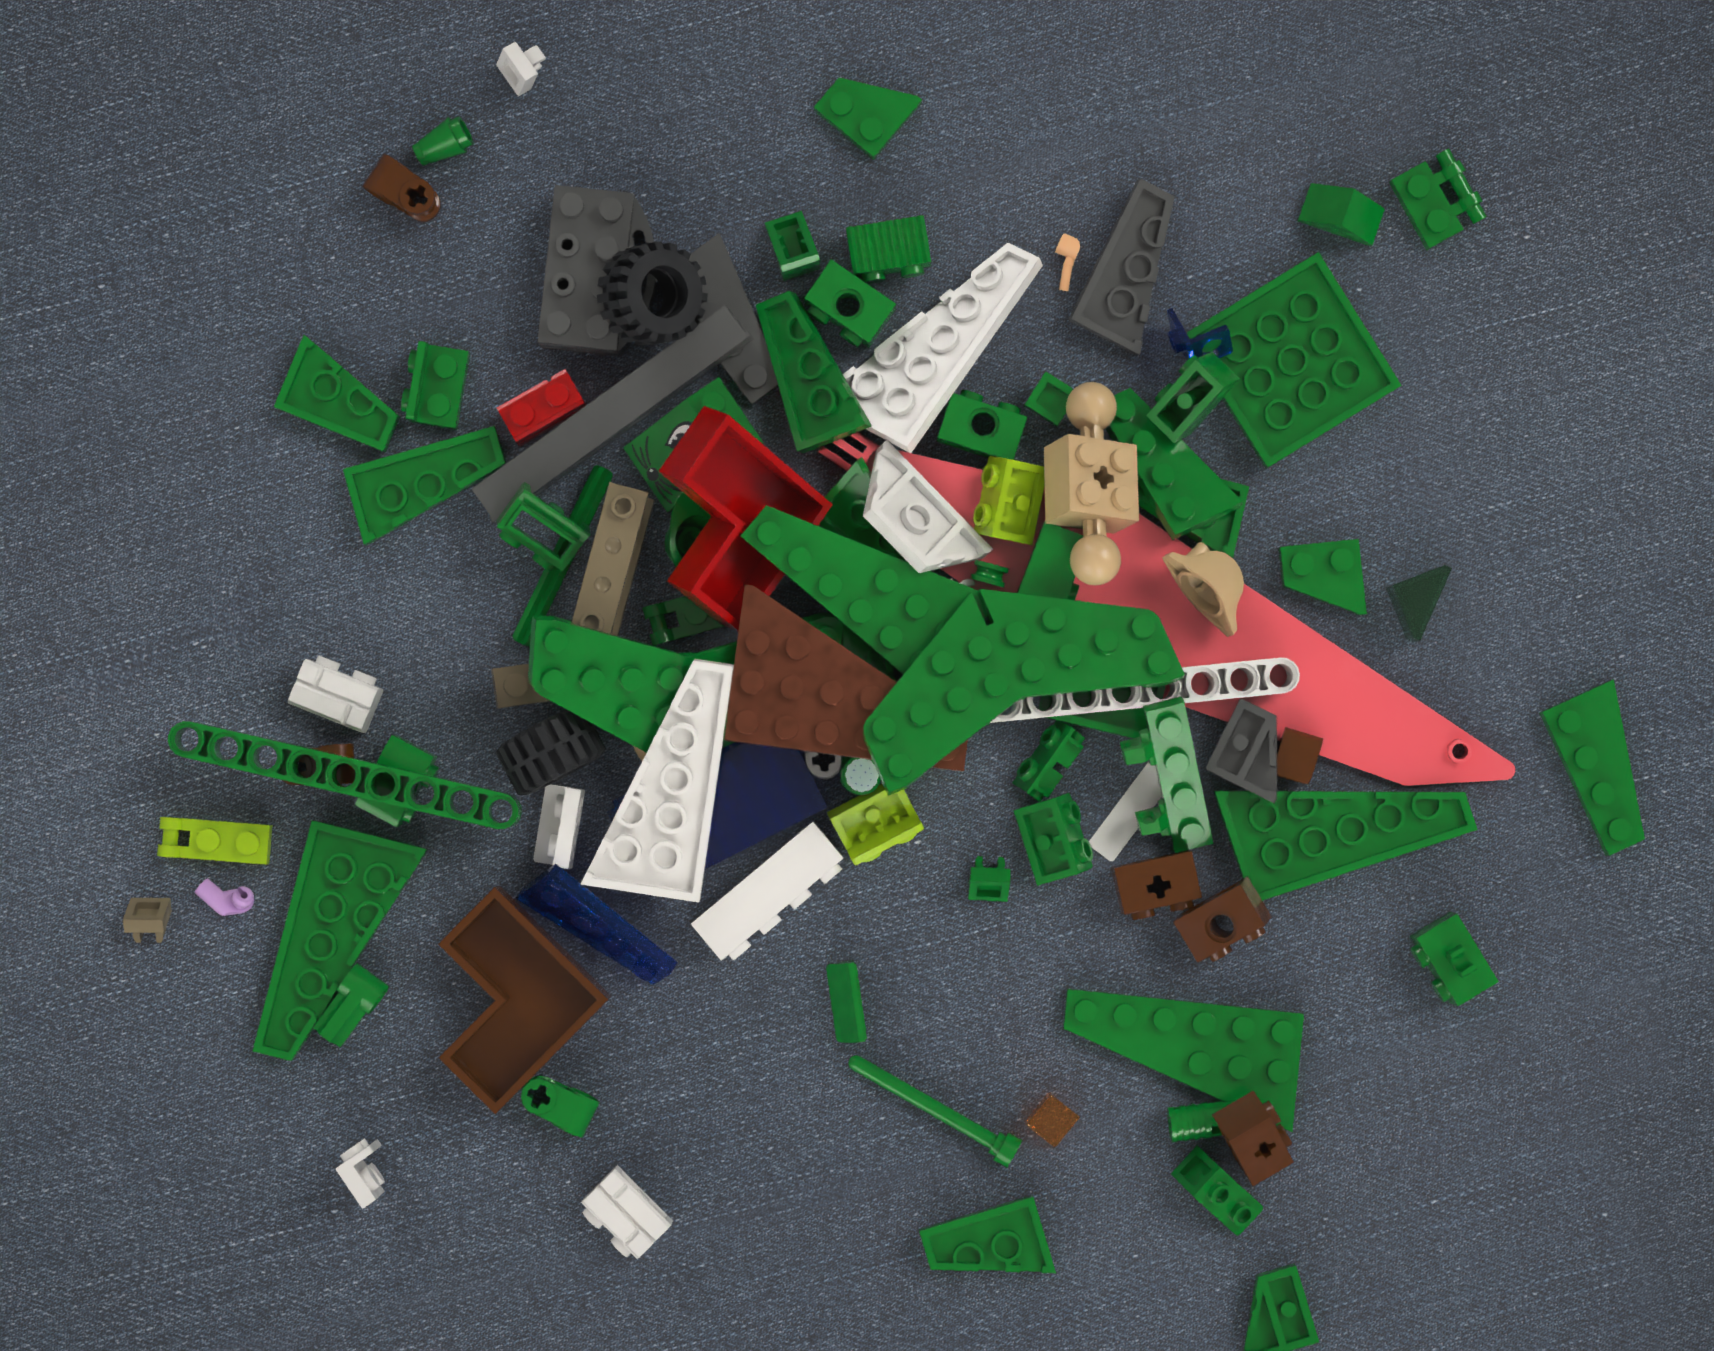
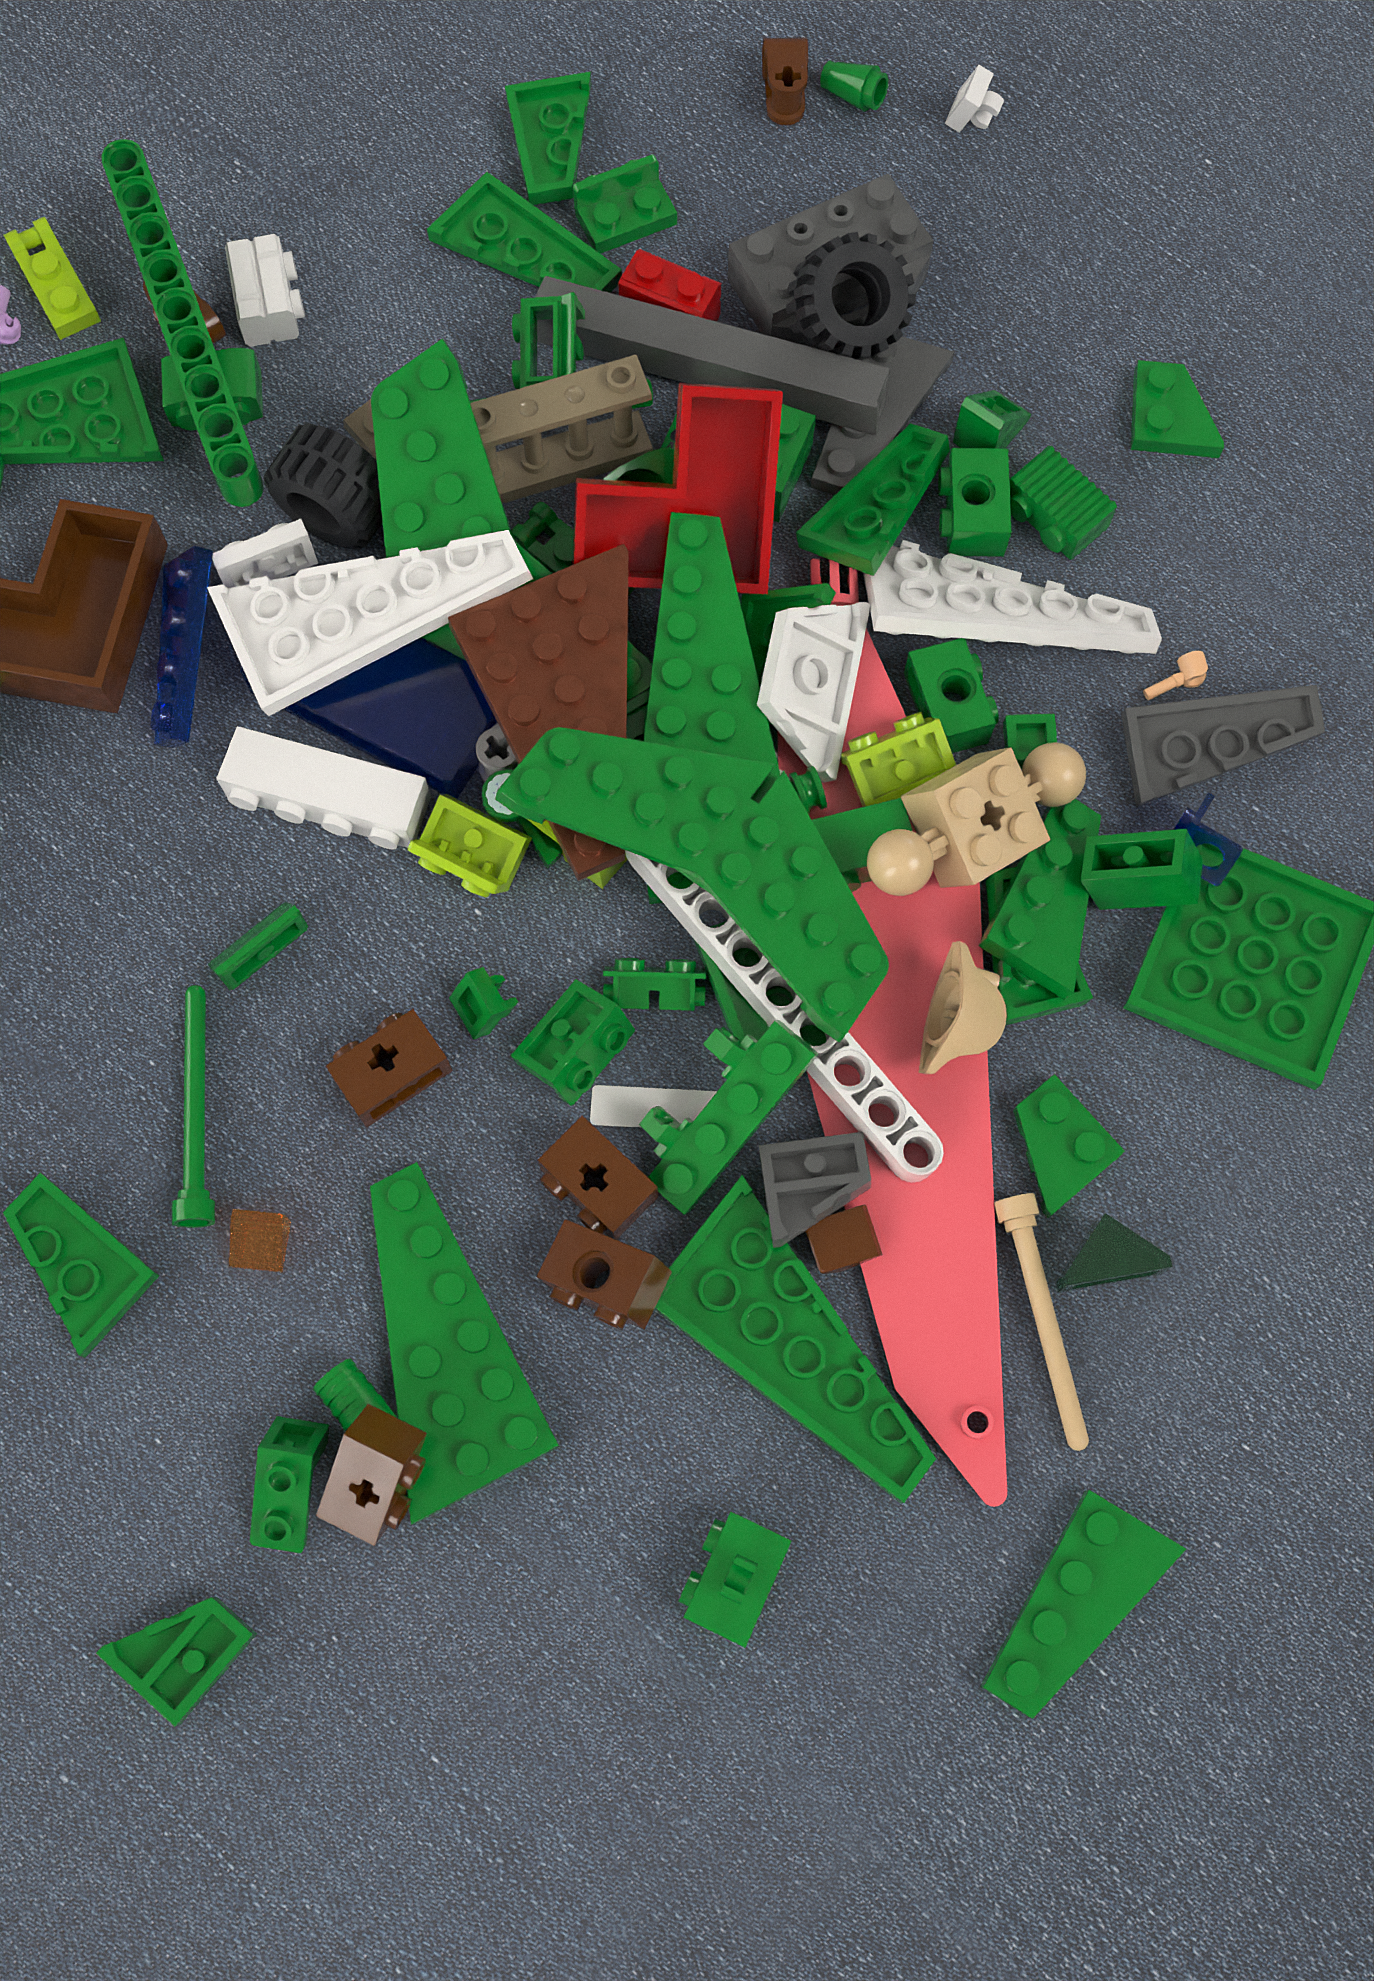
camera: 55 degrees right, 15 degrees down
none -> reddish brown brick [325,1009,453,1128]
none -> tan piece [994,1193,1089,1451]

